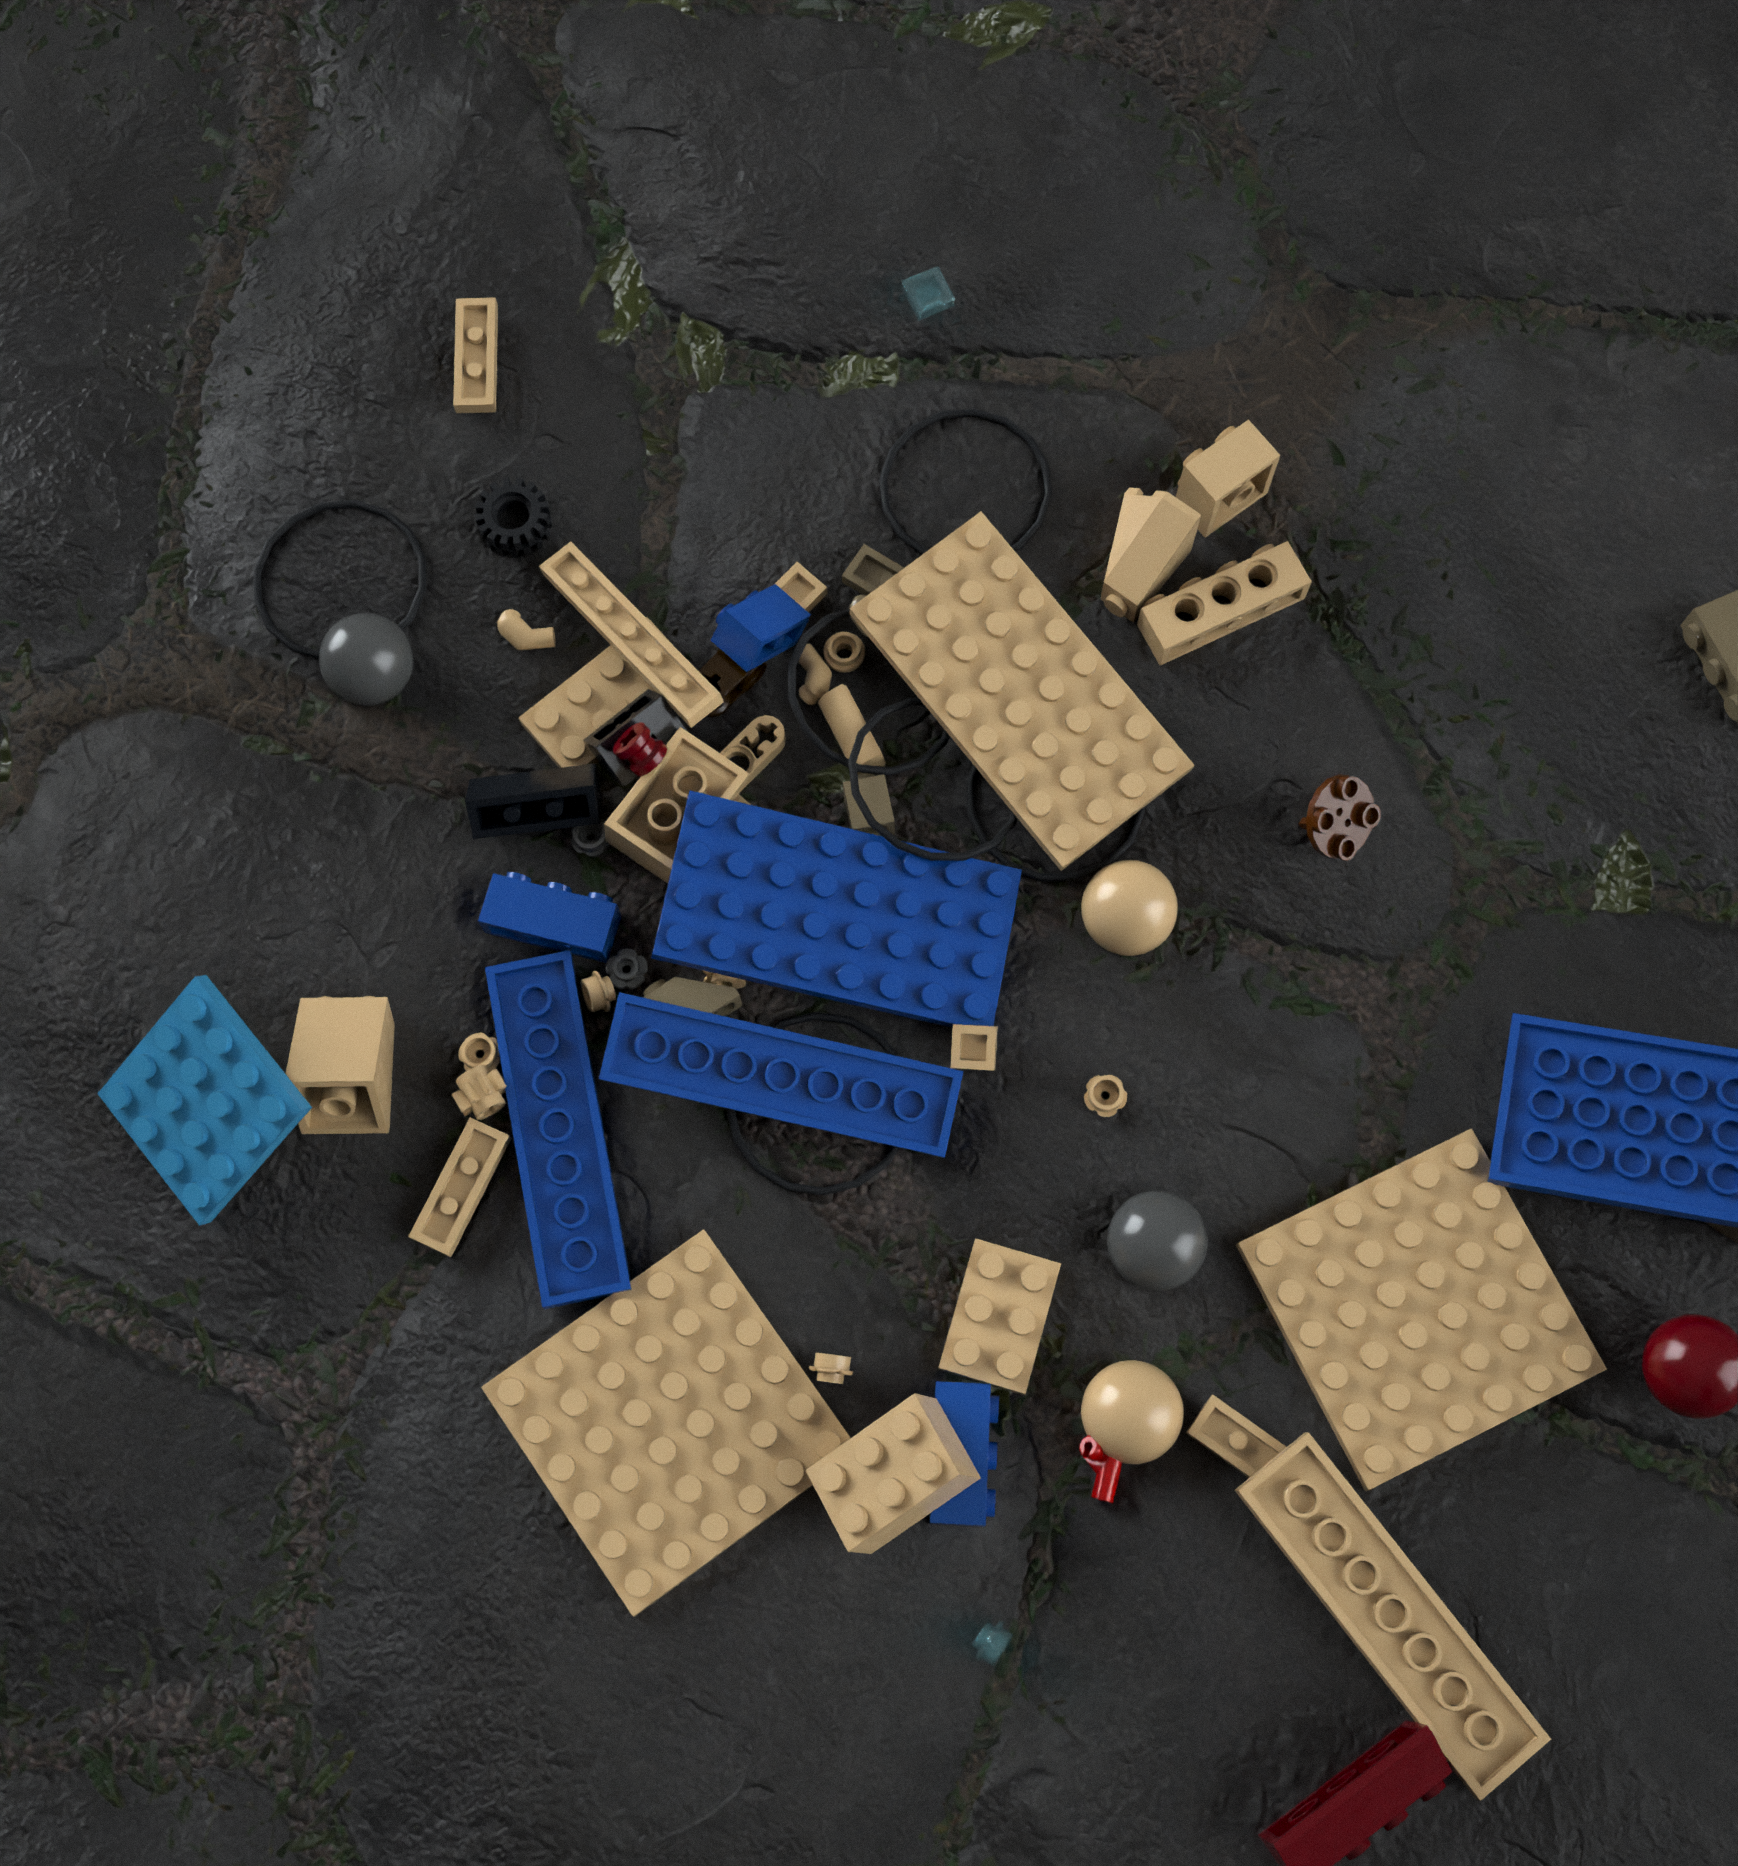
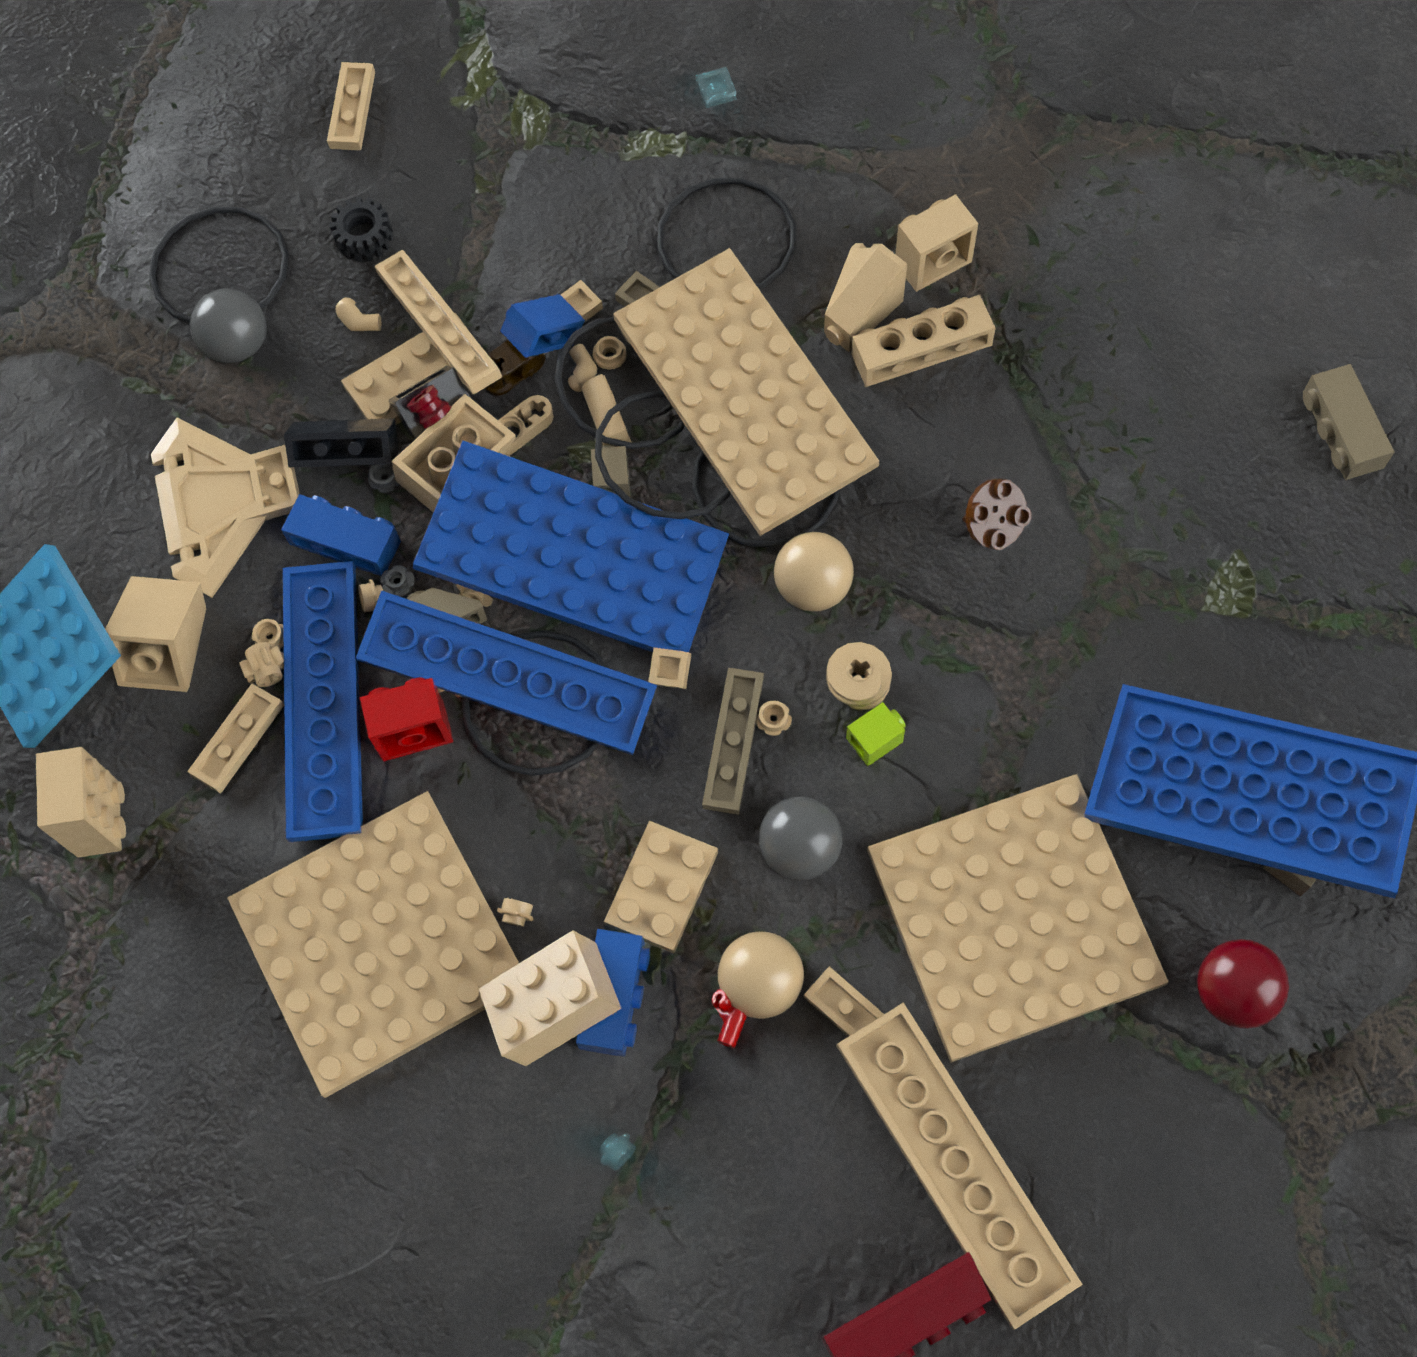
camera: 10 degrees right, 5 degrees down
none -> tan brick [36,747,126,858]
none -> tan plate [151,418,300,598]
none -> red brick [359,677,454,762]
none -> dark tan plate [702,668,764,815]
none -> tan piece [826,642,892,711]
none -> lime brick [846,702,906,766]

